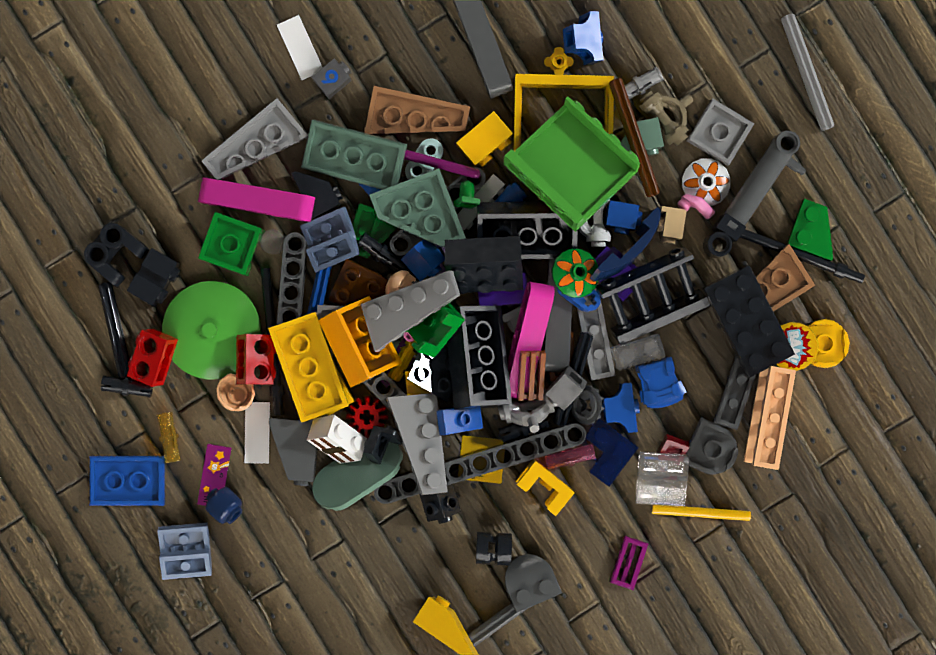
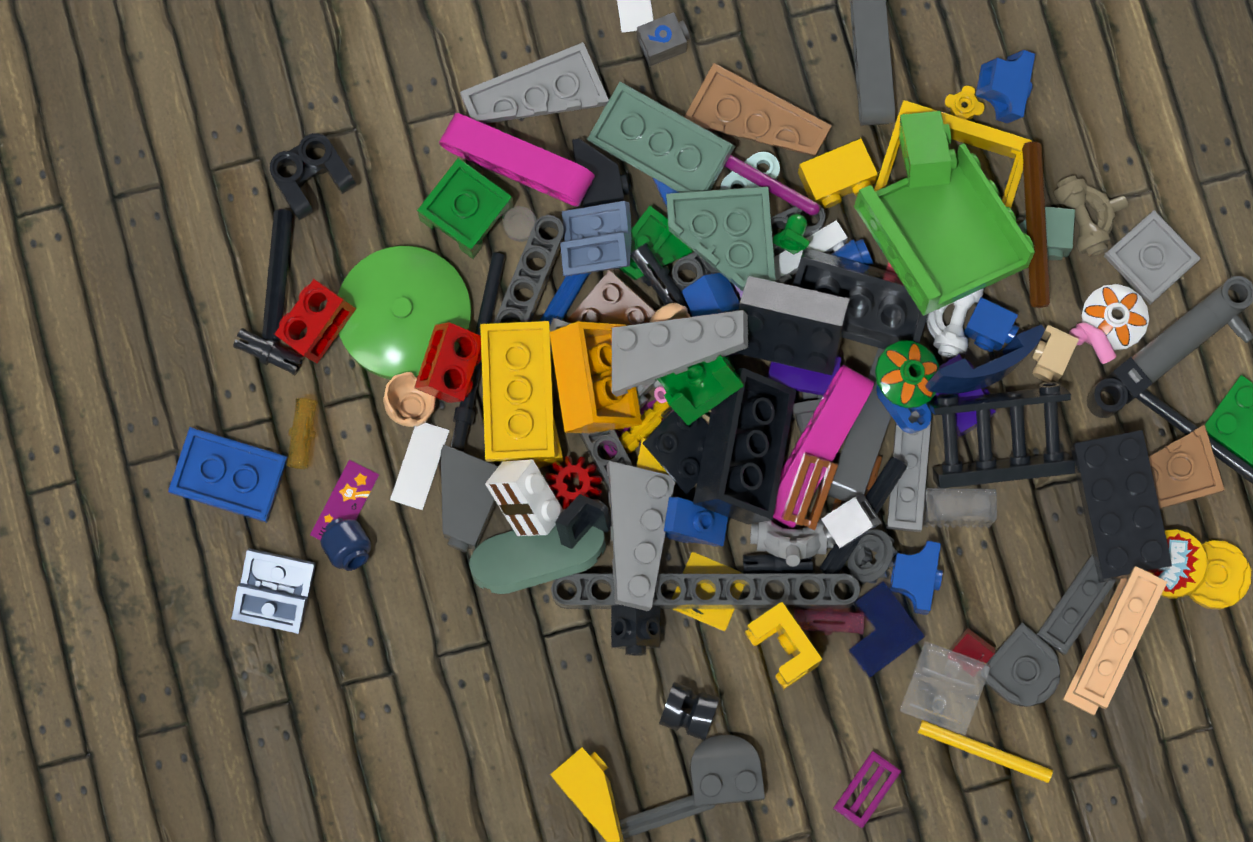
camera: 15 degrees right, 10 degrees down
black brick [126,248,181,306] -> none
light grey pin [624,67,664,99] -> none
blue piece [635,356,687,408] -> none
none -> bright green brick [899,111,957,188]

